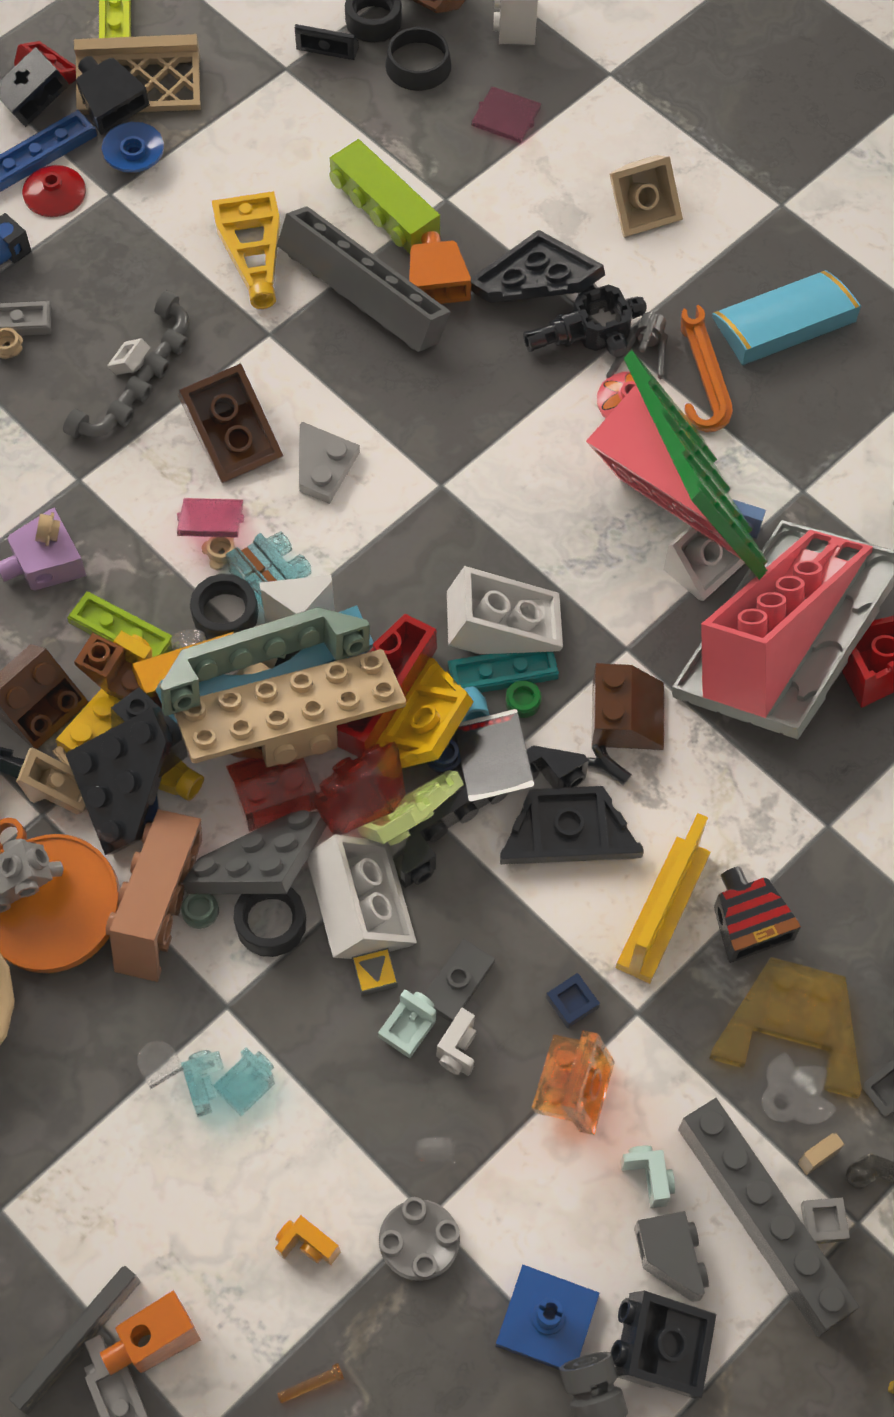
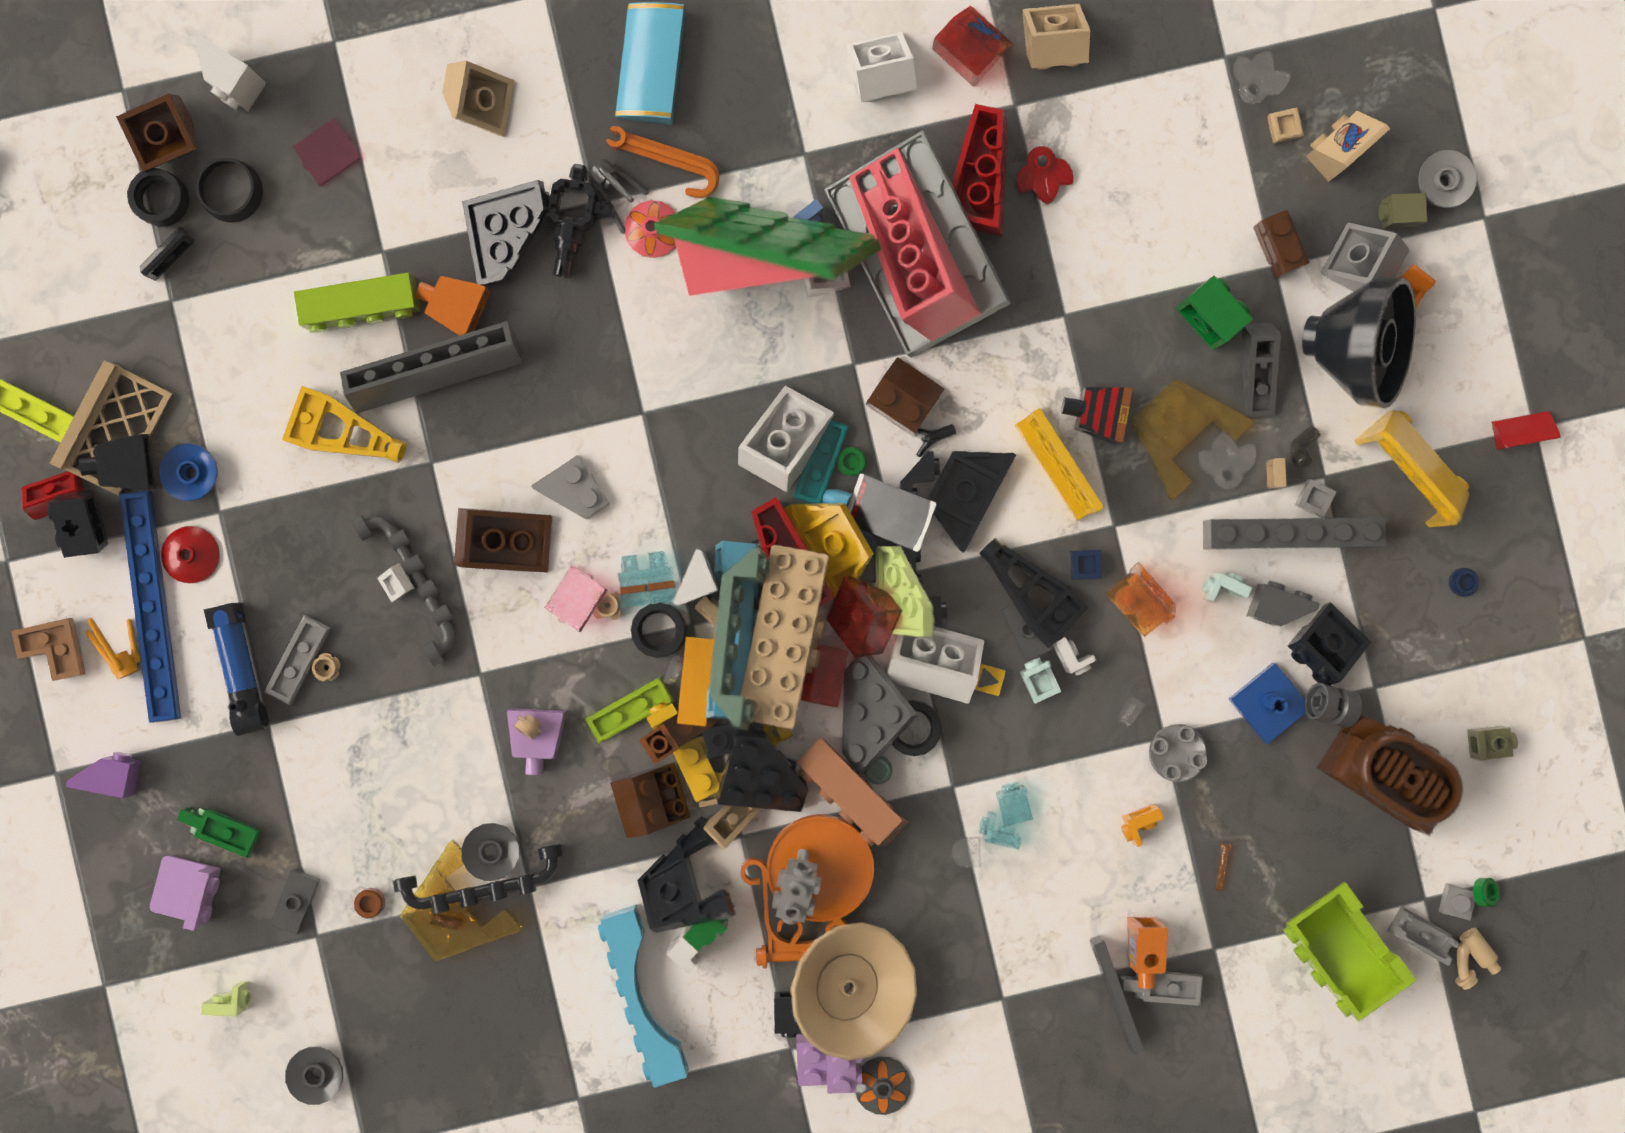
camera: 55 degrees left, 25 degrees up
none -> black plate [979,537,1089,648]

